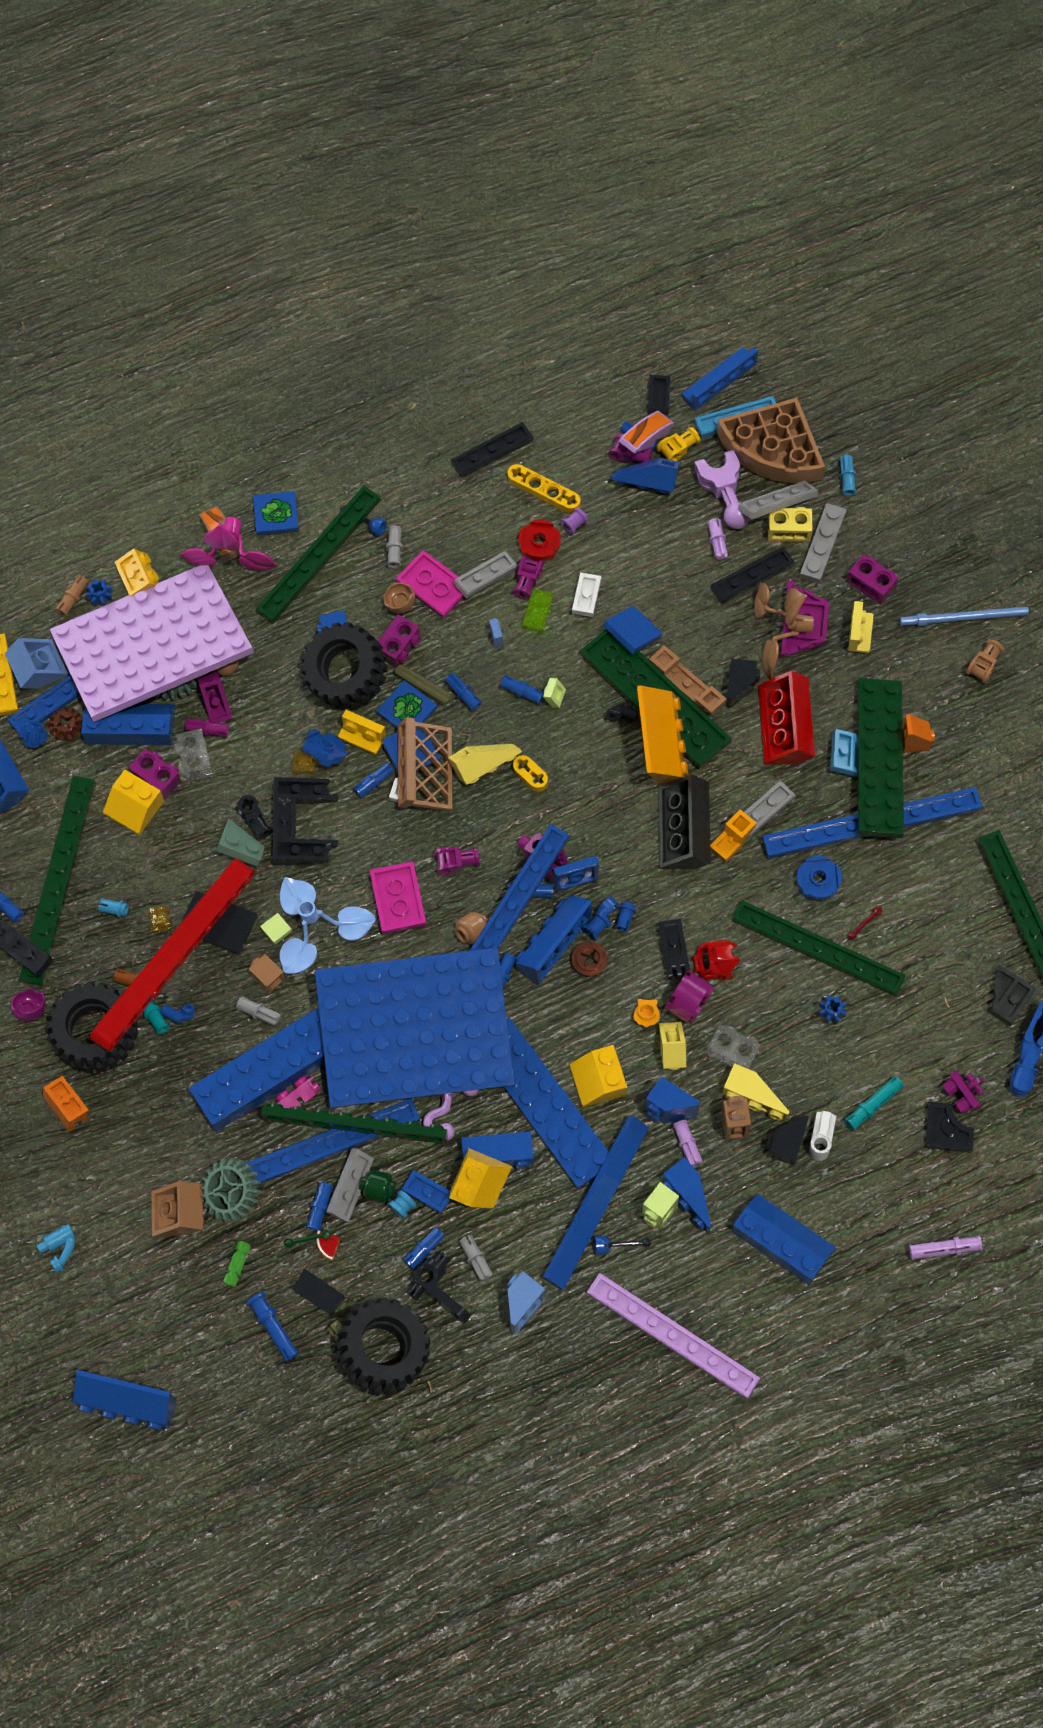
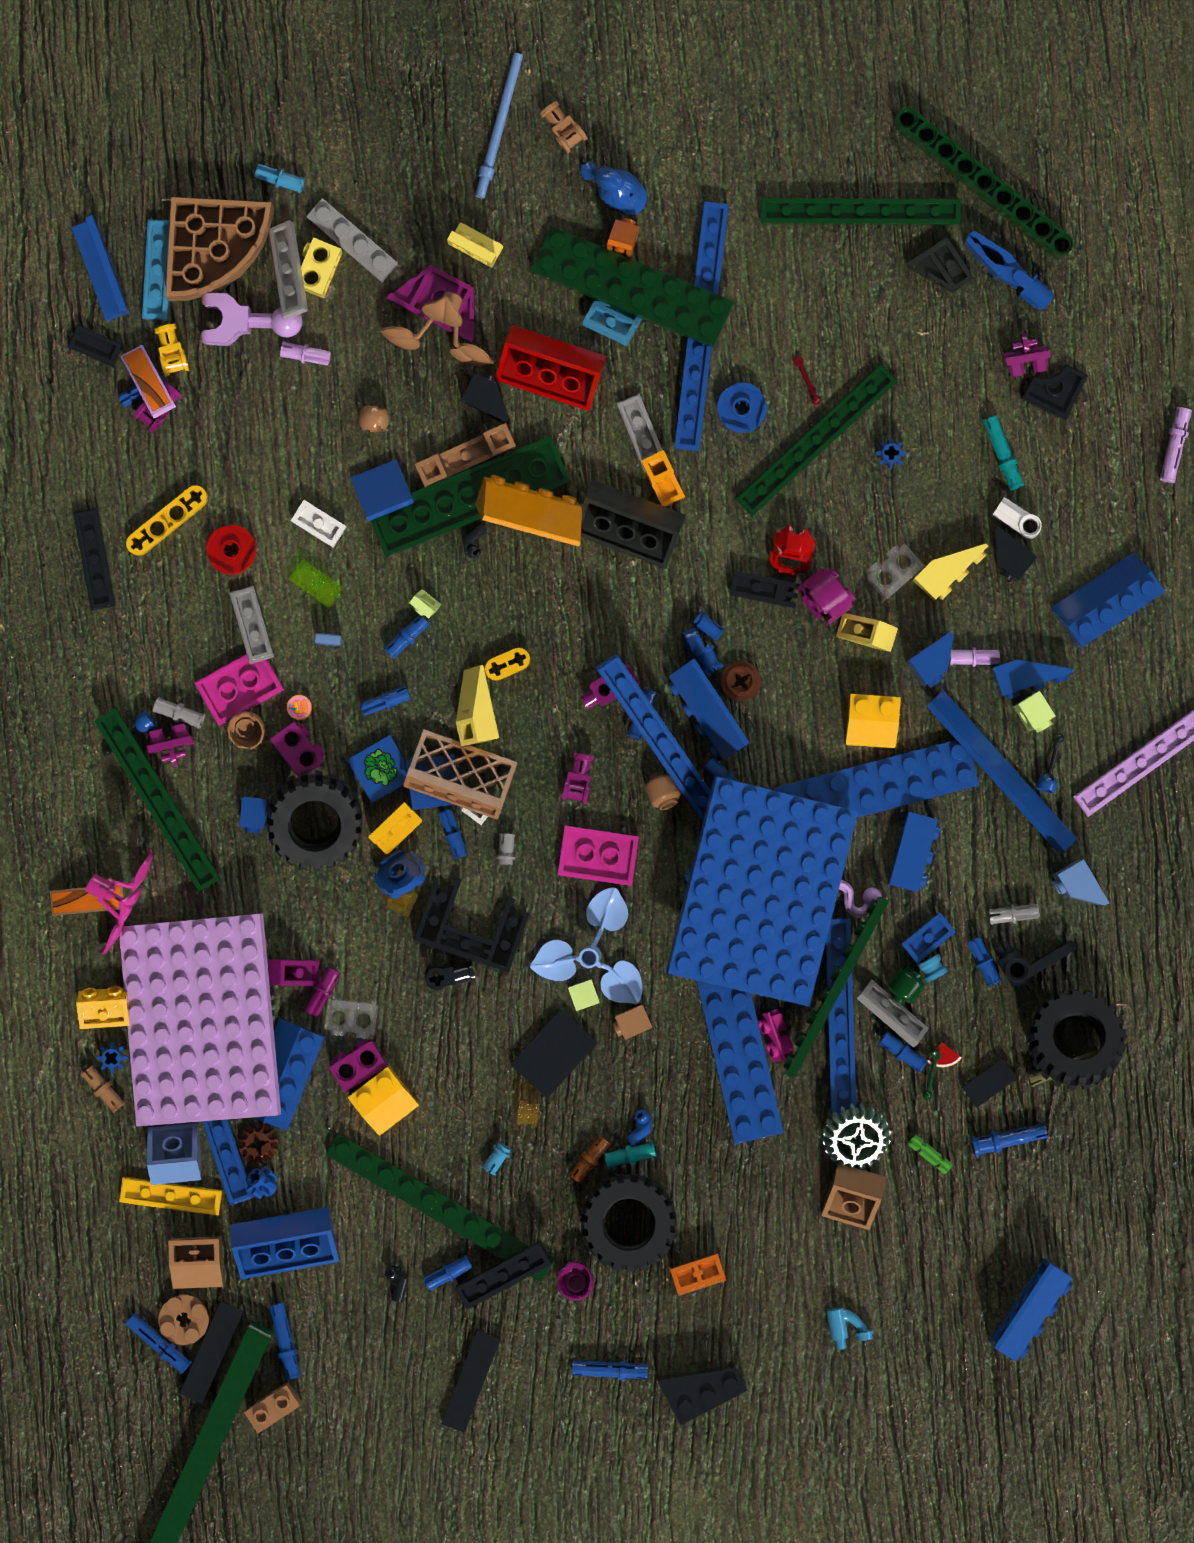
camera: 70 degrees left, 20 degrees up
red beam [89,858,255,1052] -> none
sand green wing [216,819,265,867] -> none
light grey axle [236,996,281,1026] -> none
blue tile [253,491,299,535] -> none
olive axle [394,664,451,706] -> none
yellow slope [449,1148,512,1208] -> none
magenta connector [512,555,544,600] -> none
blue tile [553,856,599,892] -> none
medium lavender bush [560,507,588,535] -> none
blue slope [611,458,680,493] -> none
light orange animal [634,999,660,1028] -> none
black tile [711,546,795,604] -> none
medium nougat hinge [721,1096,751,1140] -> none
magenta brick [846,554,898,605] -> none
none -> magenta hips [147,724,195,767]
none -> tile [287,695,312,720]
none -> medium nougat piece [358,406,390,432]
none -> light grey pin [496,834,515,865]
none -> blue piece [580,162,647,215]

